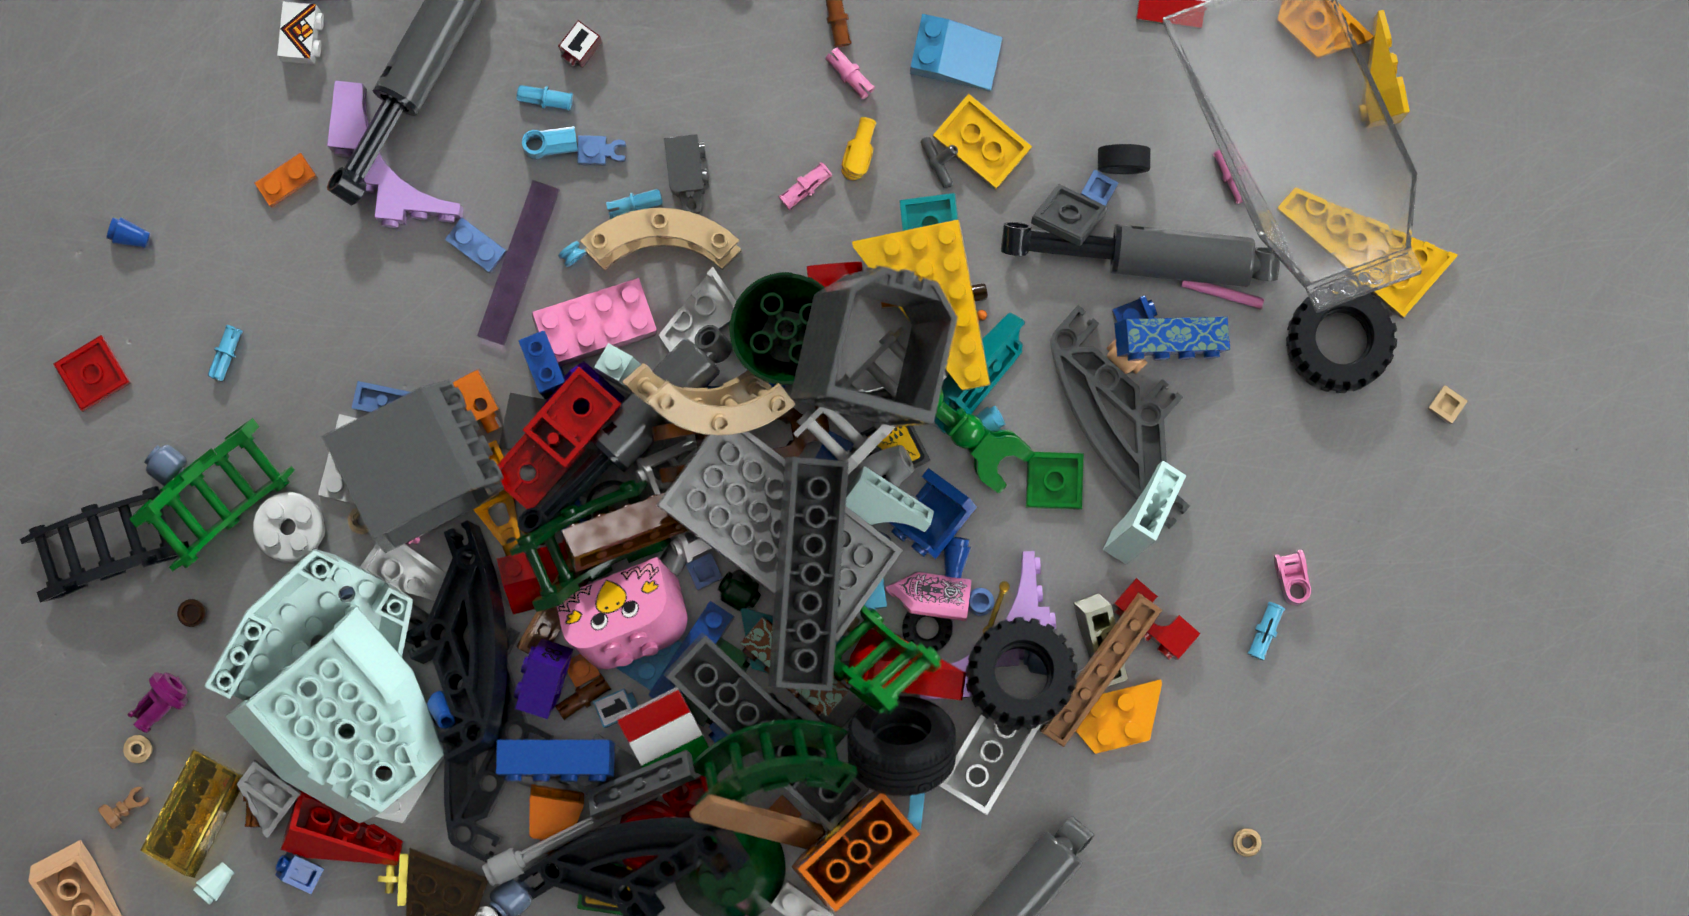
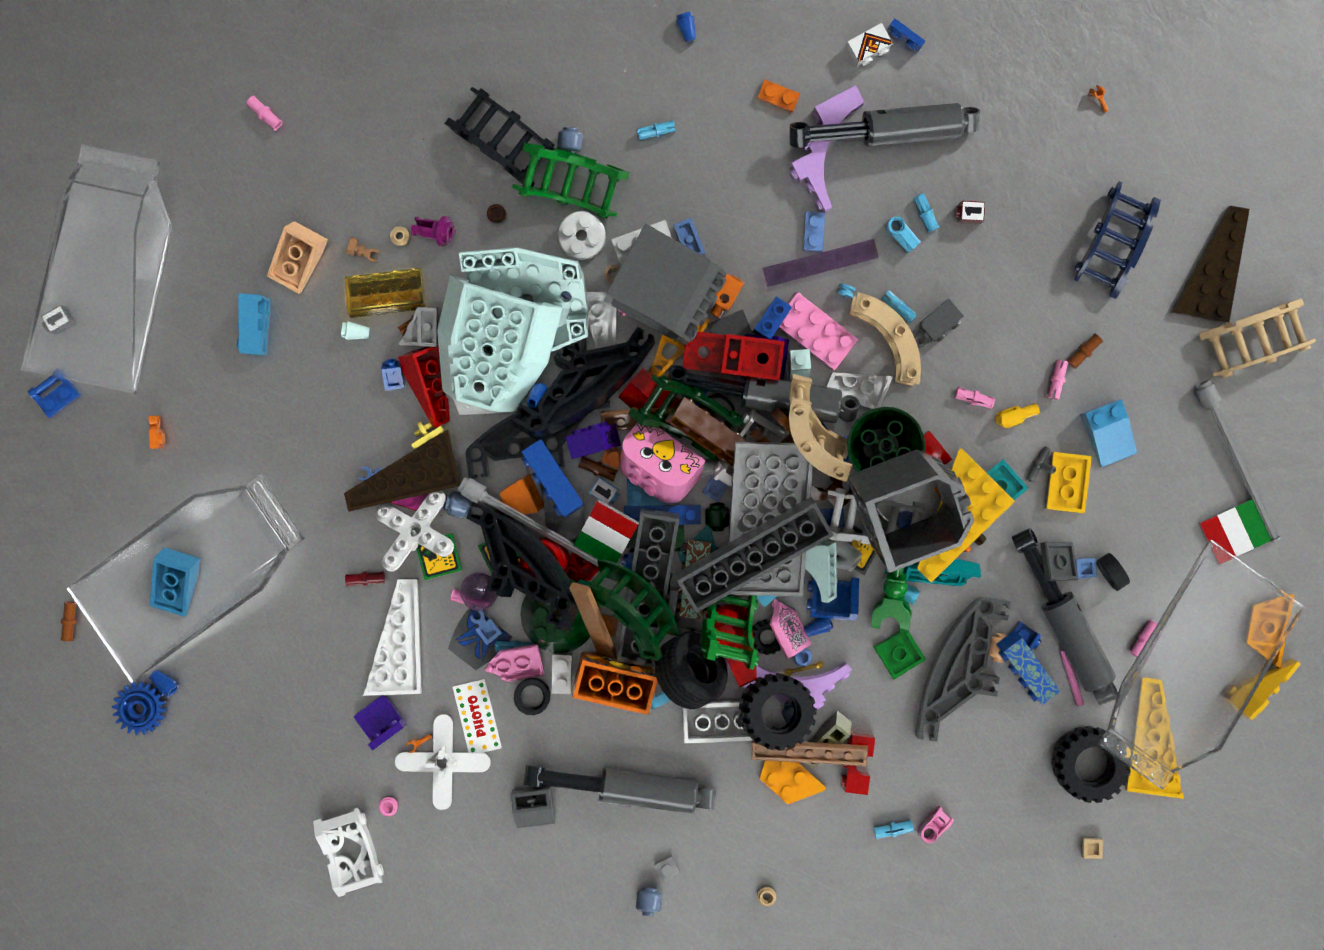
camera: 55 degrees right, 5 degrees up
red tile [53,335,131,412] -> none
medium blue plate [577,136,626,165] -> none
dark grey plate [587,750,696,820] -> none
light aqua arch [1103,461,1186,564] -> none
none -> blue wheel [896,510,913,528]

